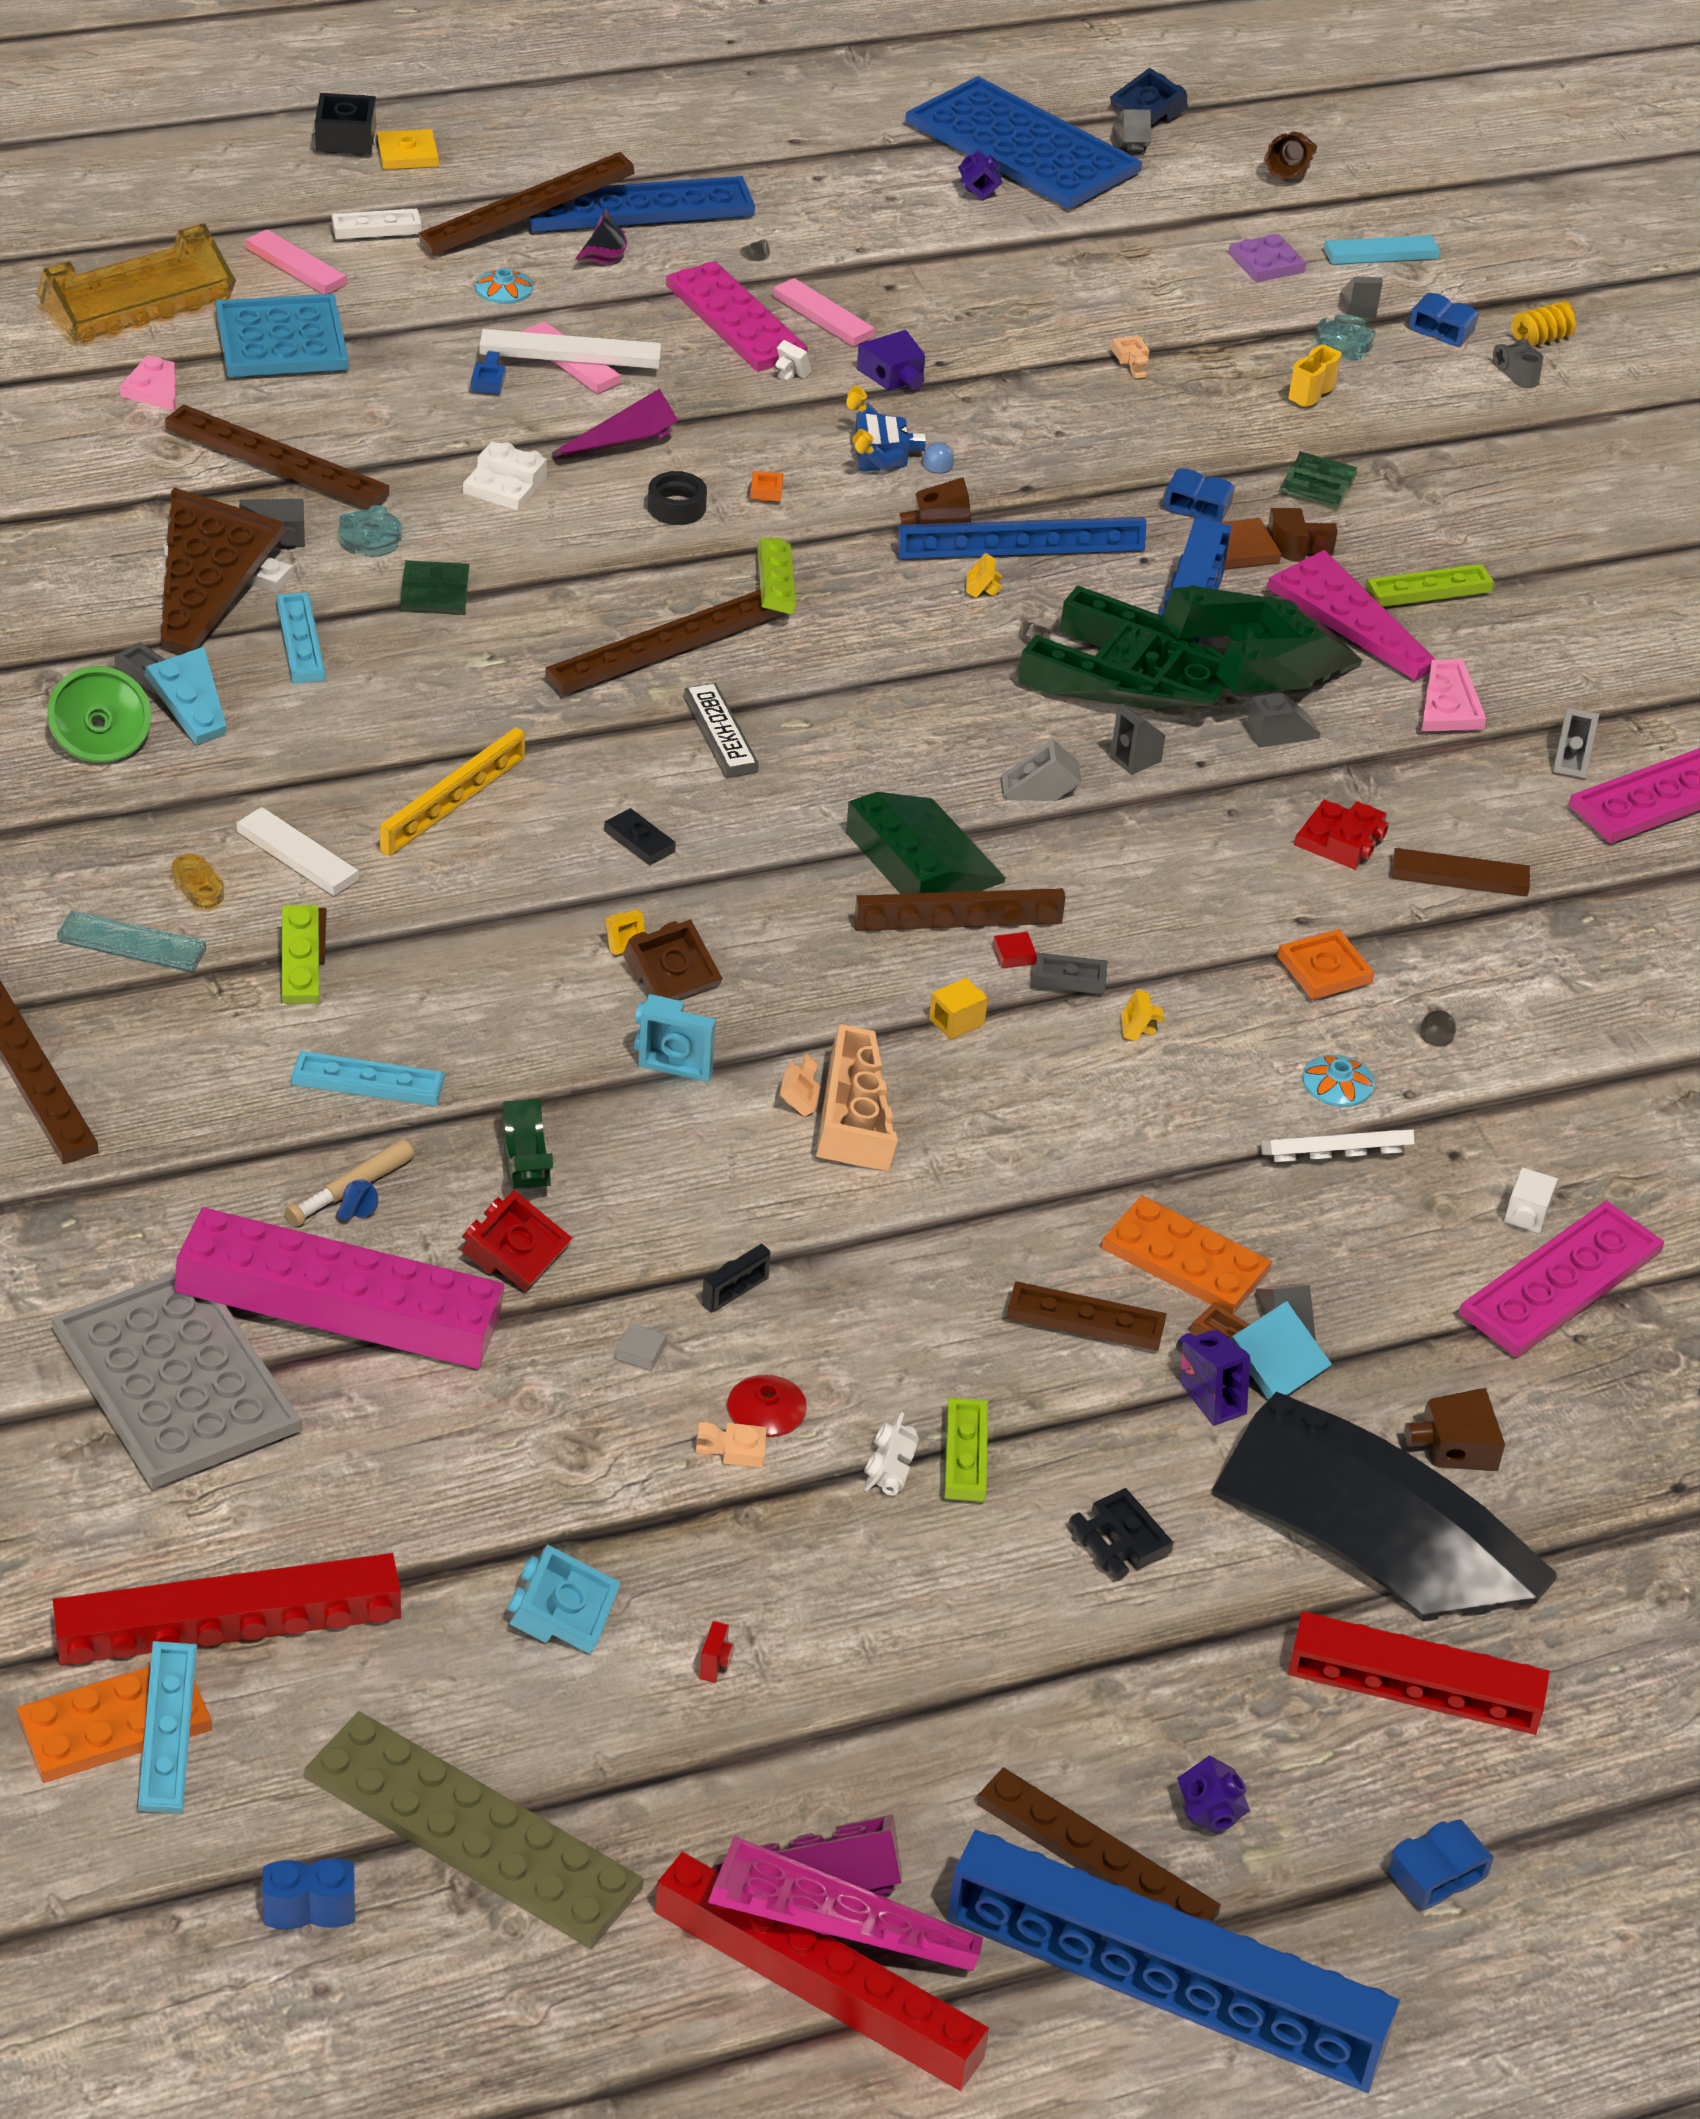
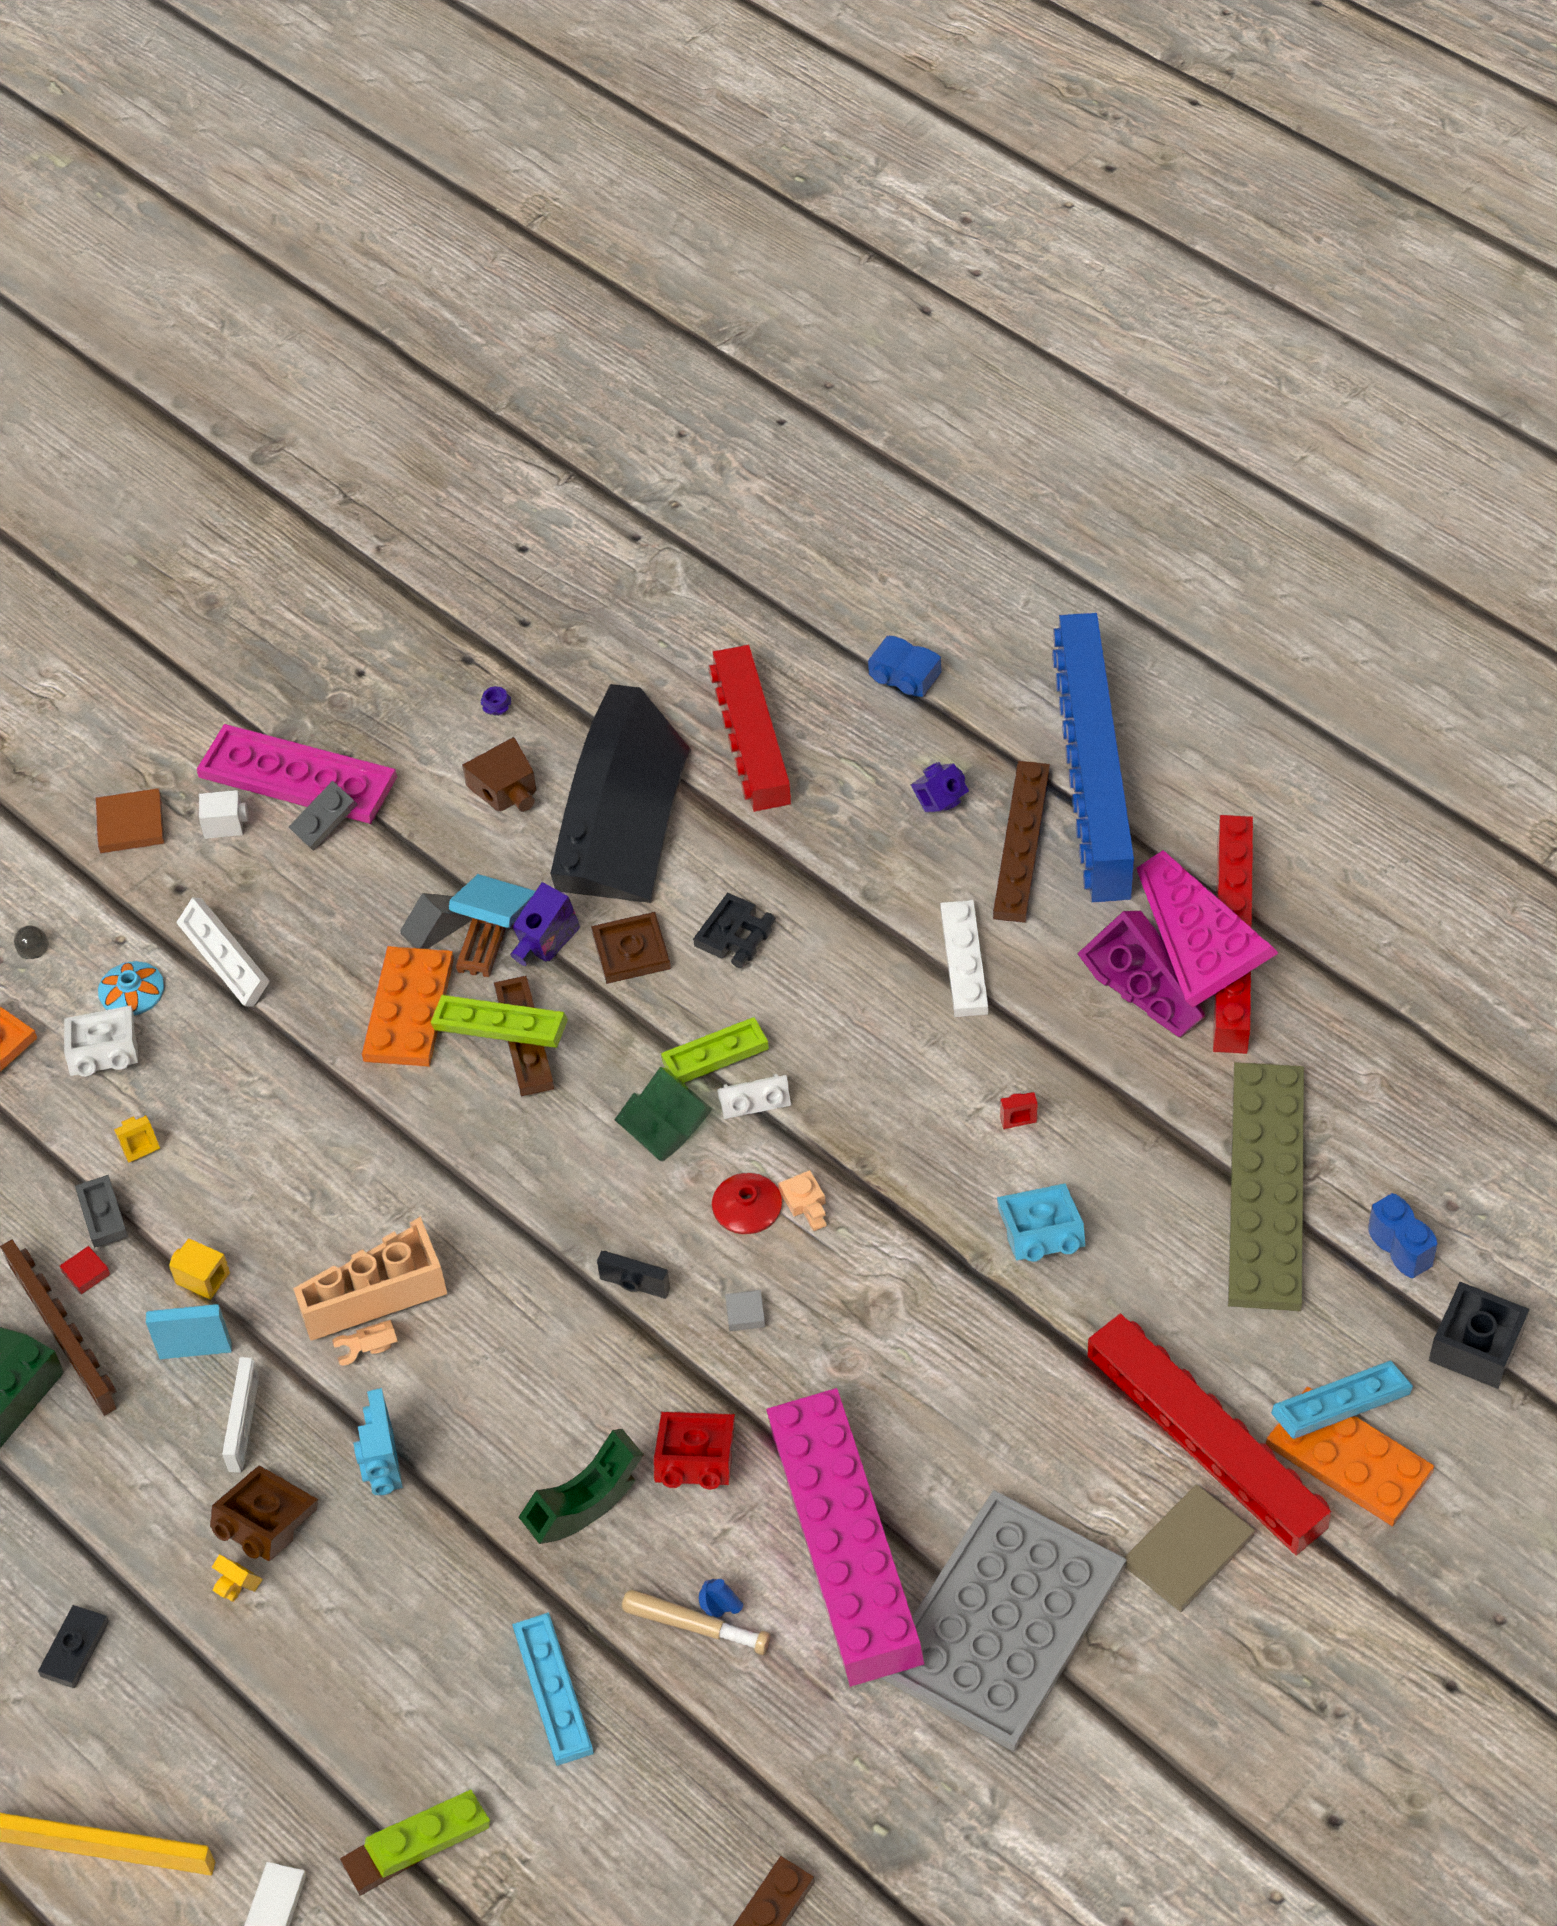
camera: 110 degrees left, 10 degrees up
none -> white plate [64,1006,138,1077]
none -> dark orange tile [96,788,164,853]
none -> medium azure tile [146,1304,232,1359]
none -> white tile [222,1357,260,1473]
none -> dark grey plate [288,781,358,851]
none -> lime plate [431,995,568,1048]
none -> dark purple plate [480,686,511,715]
none -> reddish brown tile [591,912,671,984]
none -> clear green slope [614,1067,712,1162]
none -> white plate [940,900,988,1017]
none -> dark tan tile [1124,1484,1255,1612]
none -> black brick [1429,1282,1530,1389]

